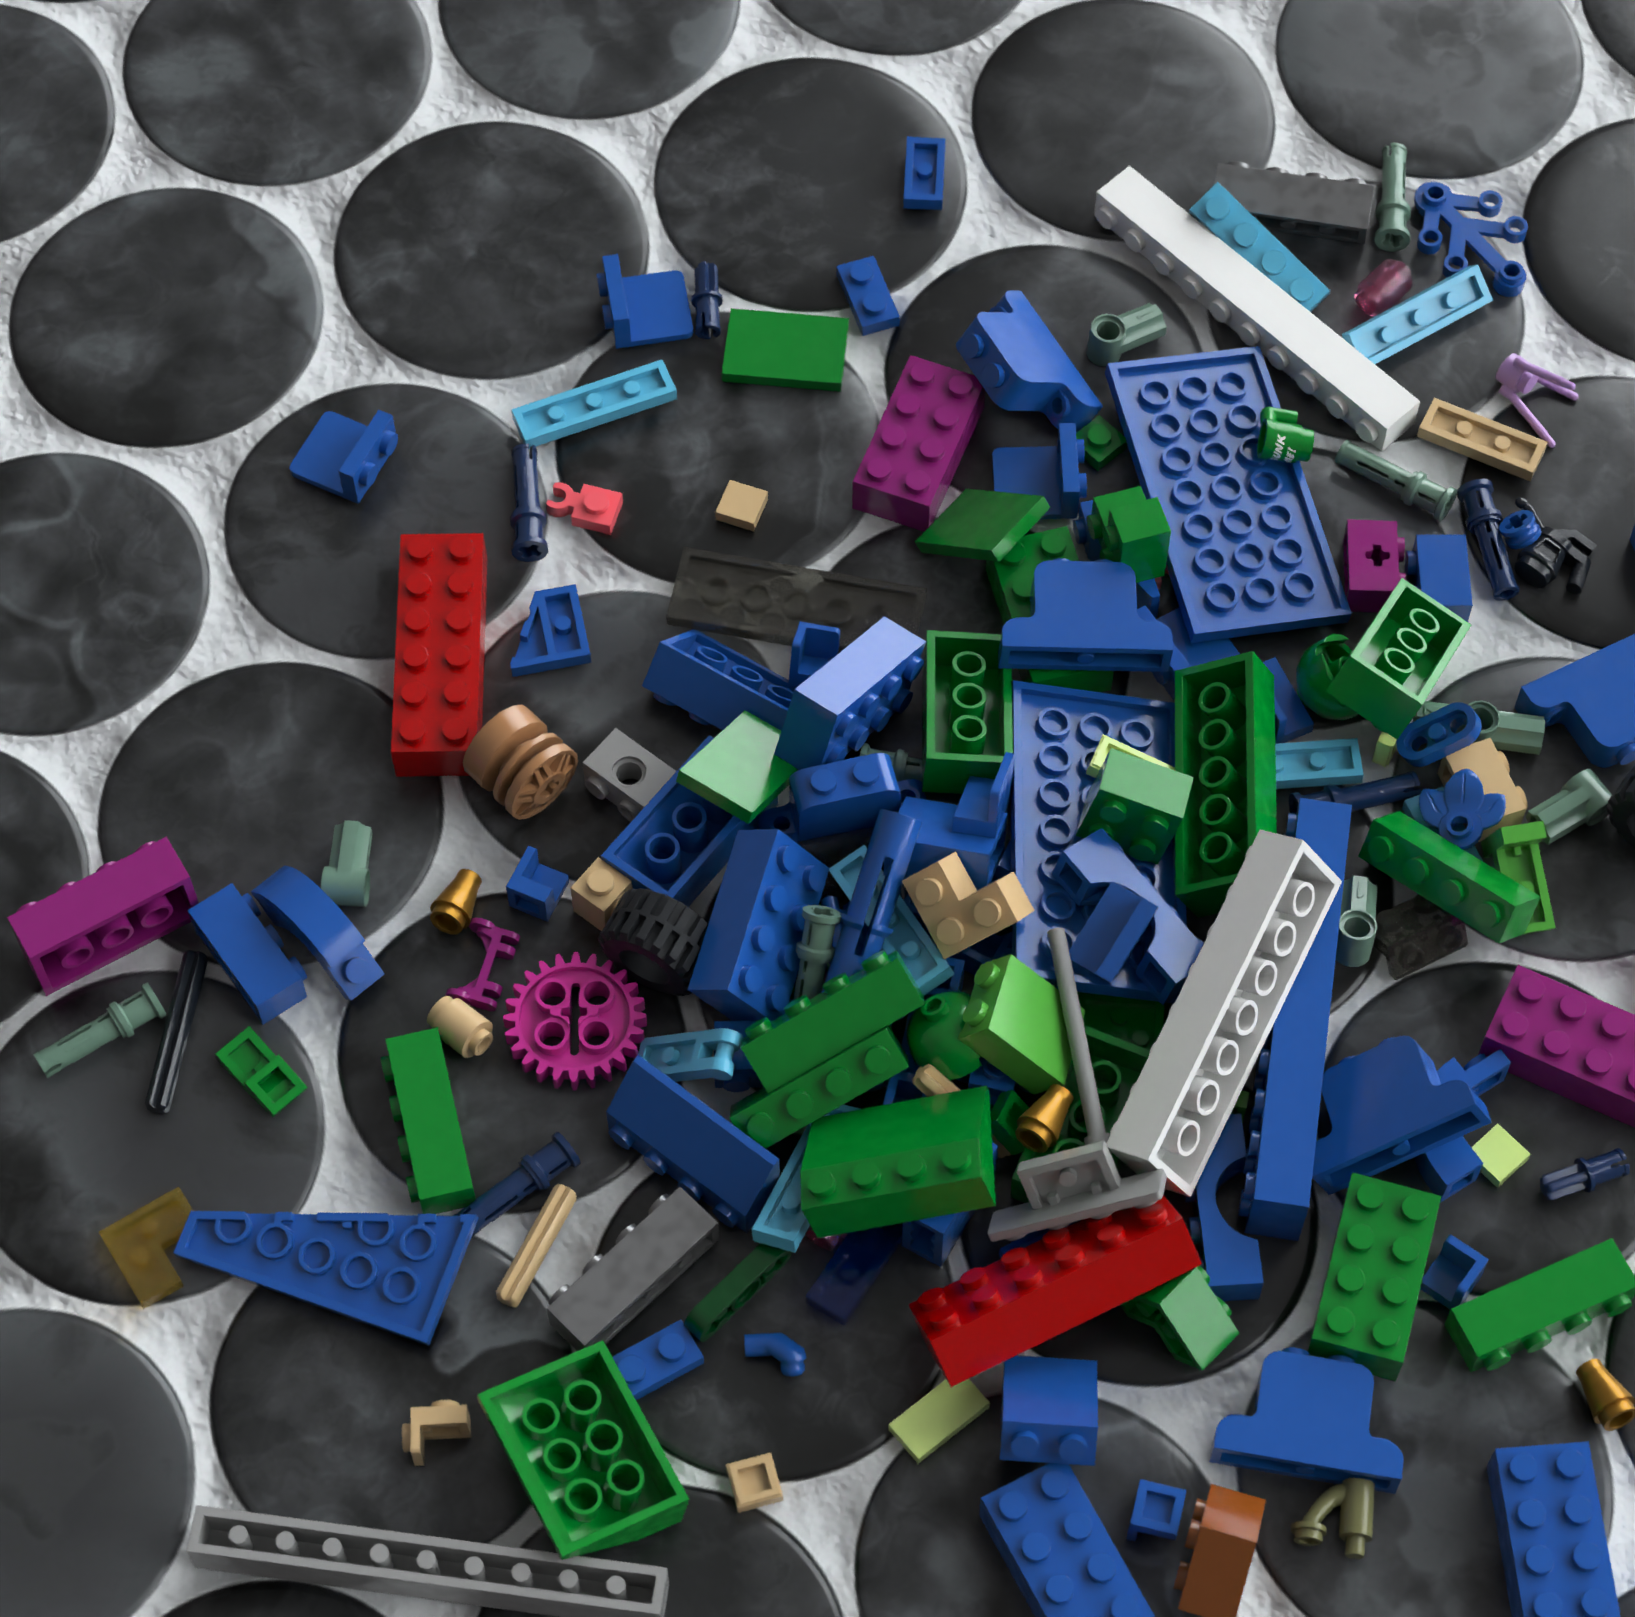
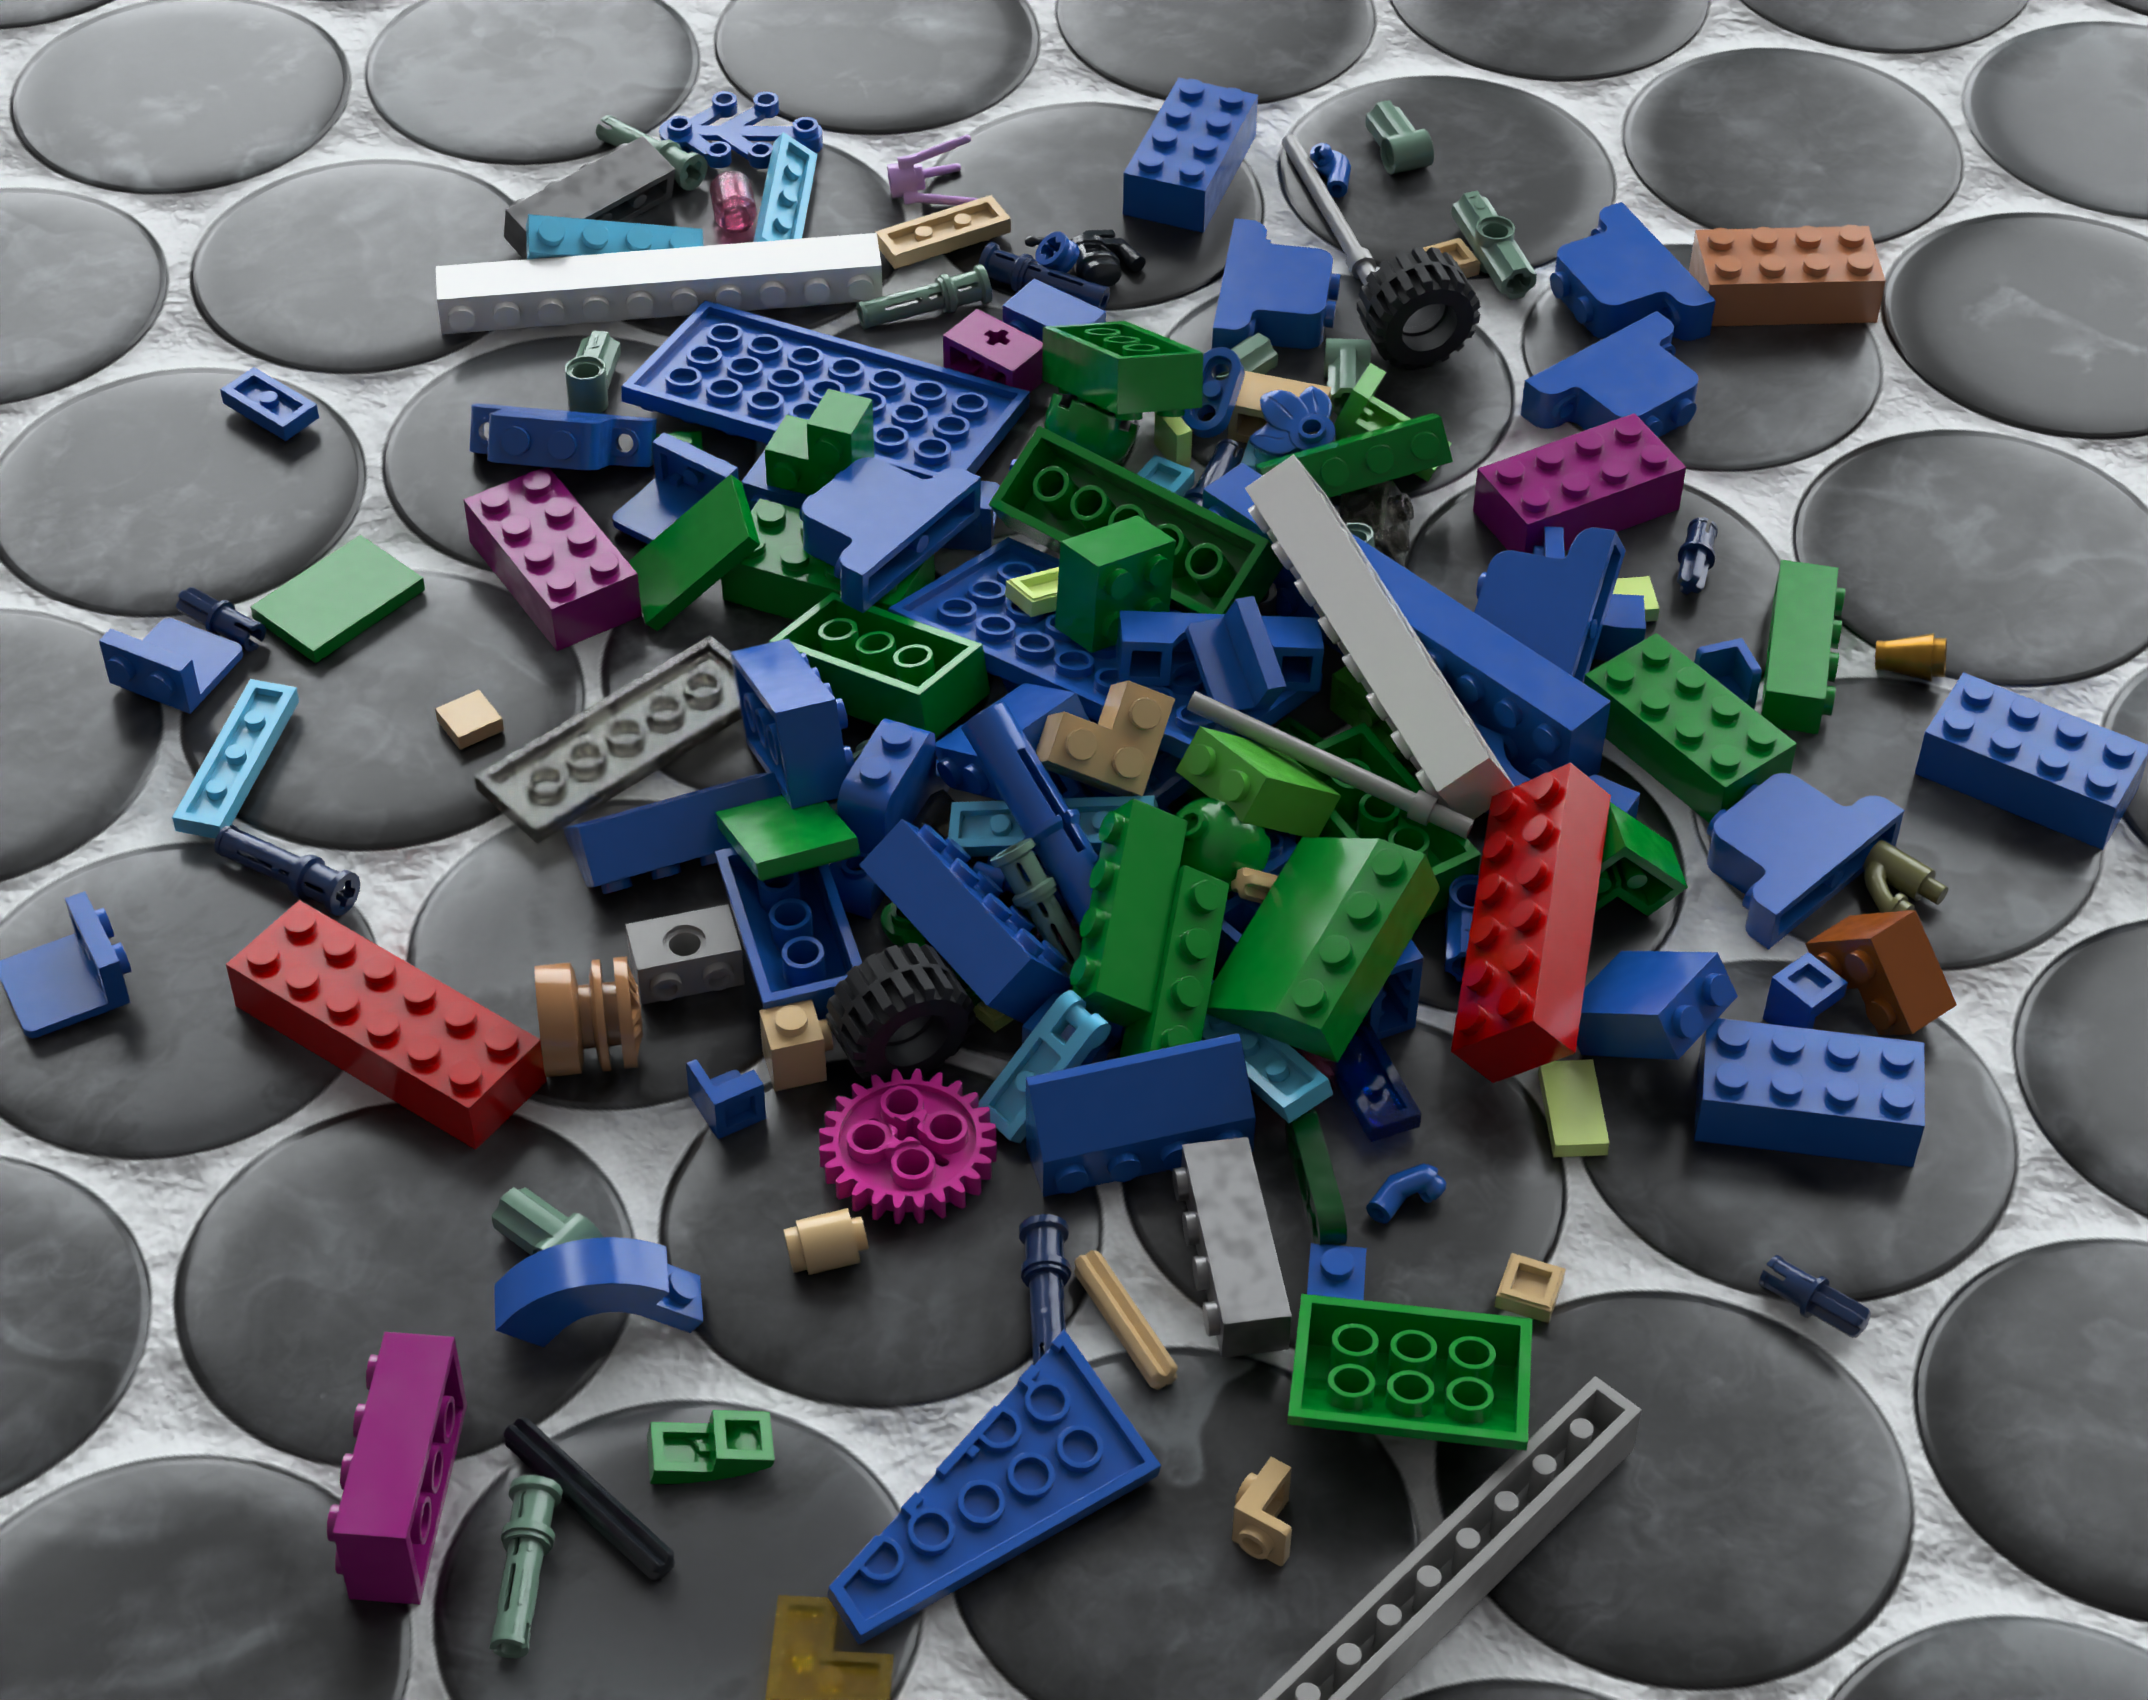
camera: 55 degrees left, 15 degrees down
blue brick [187,883,308,1025] -> none
green brick [380,1027,476,1214] -> none
pearl gold cone [430,869,482,934] -> none
magenta piece [445,918,520,1011] -> none
blue wing [510,584,592,677] -> none
coral plate [546,482,623,535] -> none
blue panel [788,621,841,687] -> none
blue plate [836,255,900,336] -> none
blue panel [952,752,1015,838] -> none
light grey bracket [988,1140,1167,1242] -> none
pearl gold cone [1015,1084,1074,1153] -> none
green piece [1257,407,1314,463] -> none

